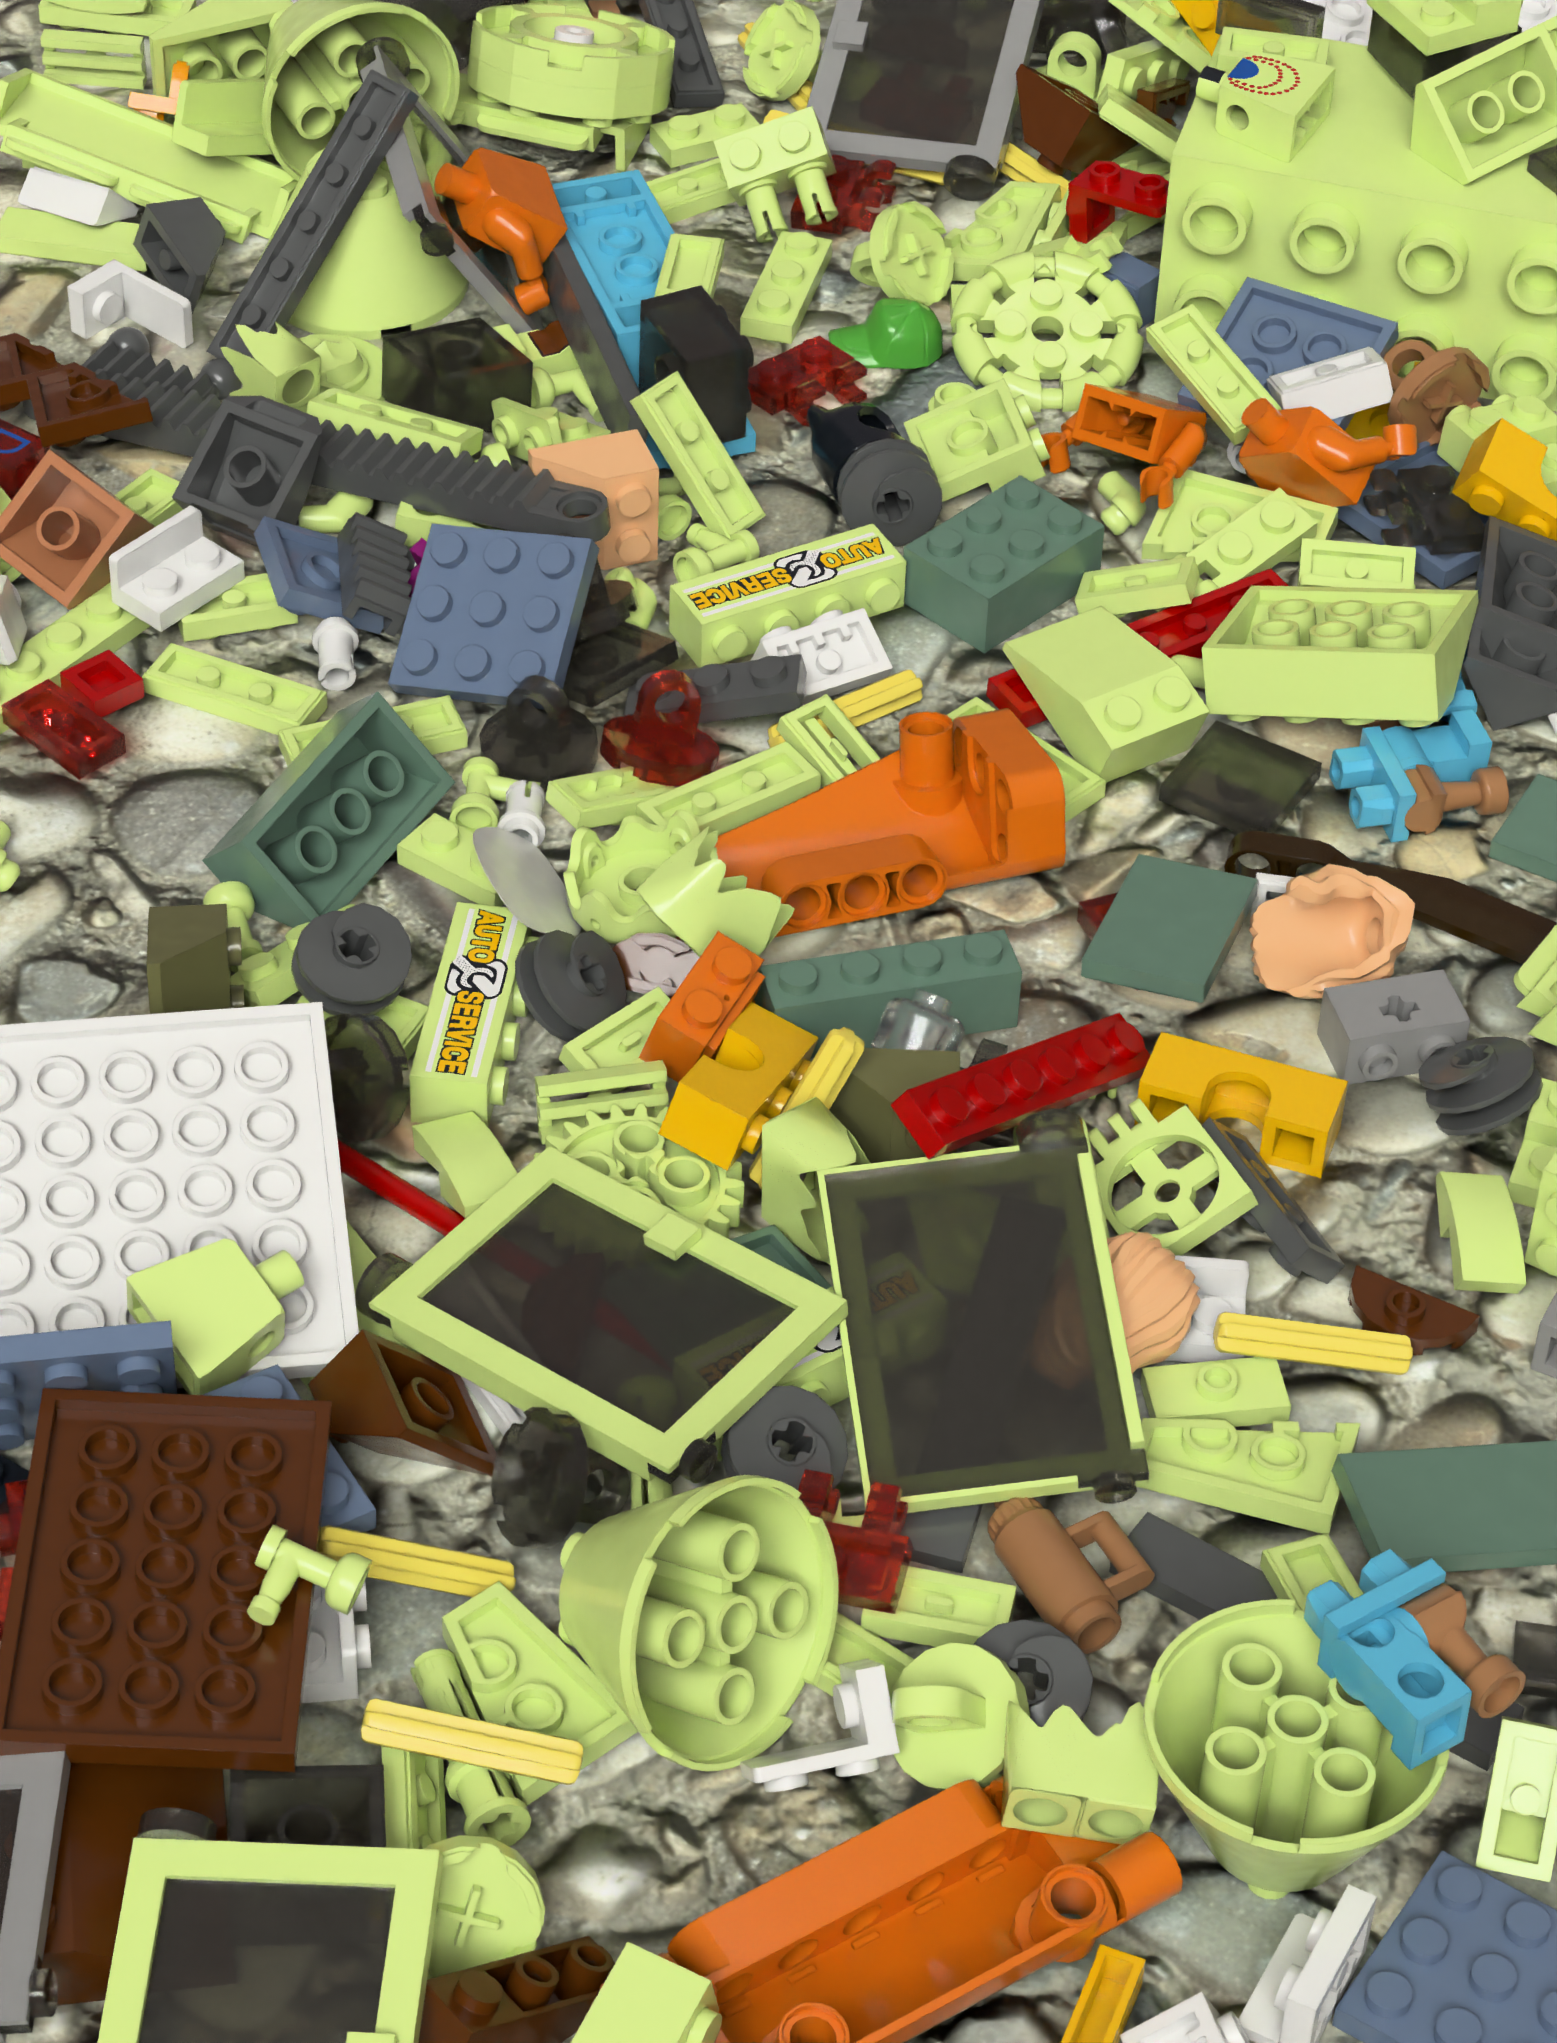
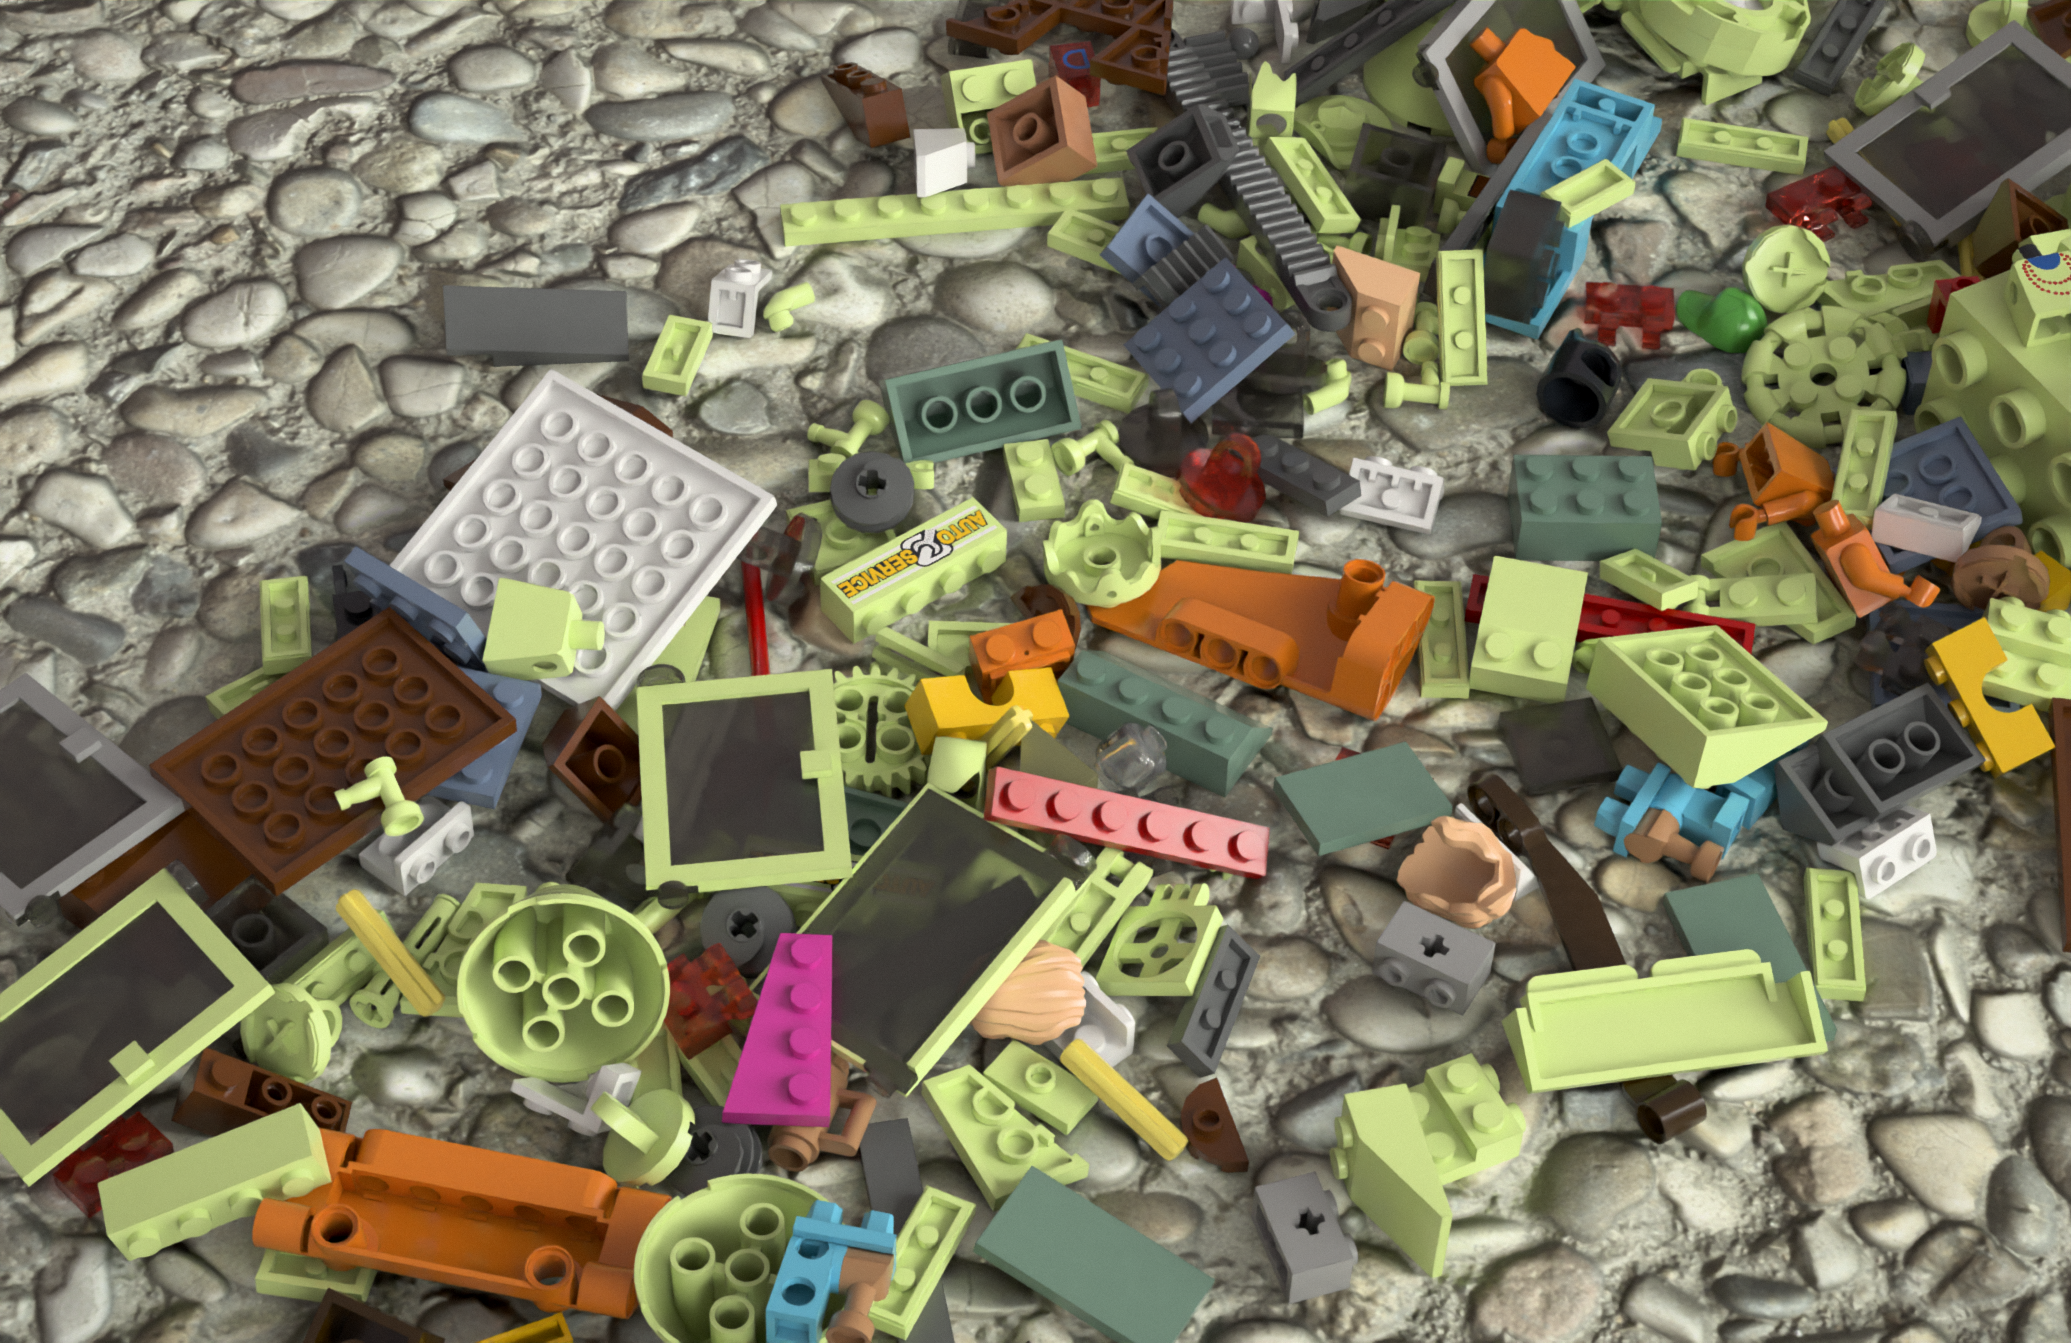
camera: 45 degrees right, 5 degrees up
clear red plate [1,679,126,780] -> none
red plate [60,650,145,721] -> none
white bracket [109,505,245,632] -> none
yellowish green tile [142,643,328,735] -> none
olive slope [146,904,245,1014] -> none
white pin [312,617,359,691] -> none
light yellow axle [318,1525,516,1598] -> none
yellowish green slope [412,1111,517,1219] -> none
white sticker [473,827,581,937] -> none
white pin [497,780,546,847] -> none
dark grey piece [515,930,627,1042] -> none
yellowish green piece [636,826,795,957] -> none
yellowish green plate [650,103,760,168] -> none
yellowish green brick [669,523,907,668] -> none
yellowish green brick [714,106,838,243] -> none
yellowish green plate [740,231,833,344] -> none
light yellow axle [767,670,923,748] -> none
yellowish green tile [776,694,881,787] -> none
dark grey piece [836,438,942,546] -> none
yellowish green piece [1001,1700,1159,1844] -> none
yellowish green arm [1097,471,1146,535] -> none
yellow arch [1134,1032,1348,1178] -> none
yellowish green bracket [1297,538,1416,589] -> none
dark grey piece [1418,1037,1543,1136] -> none
yellowish green slope [1436,1171,1527,1294] -> none
none -> dark pink wing [722,933,832,1127]

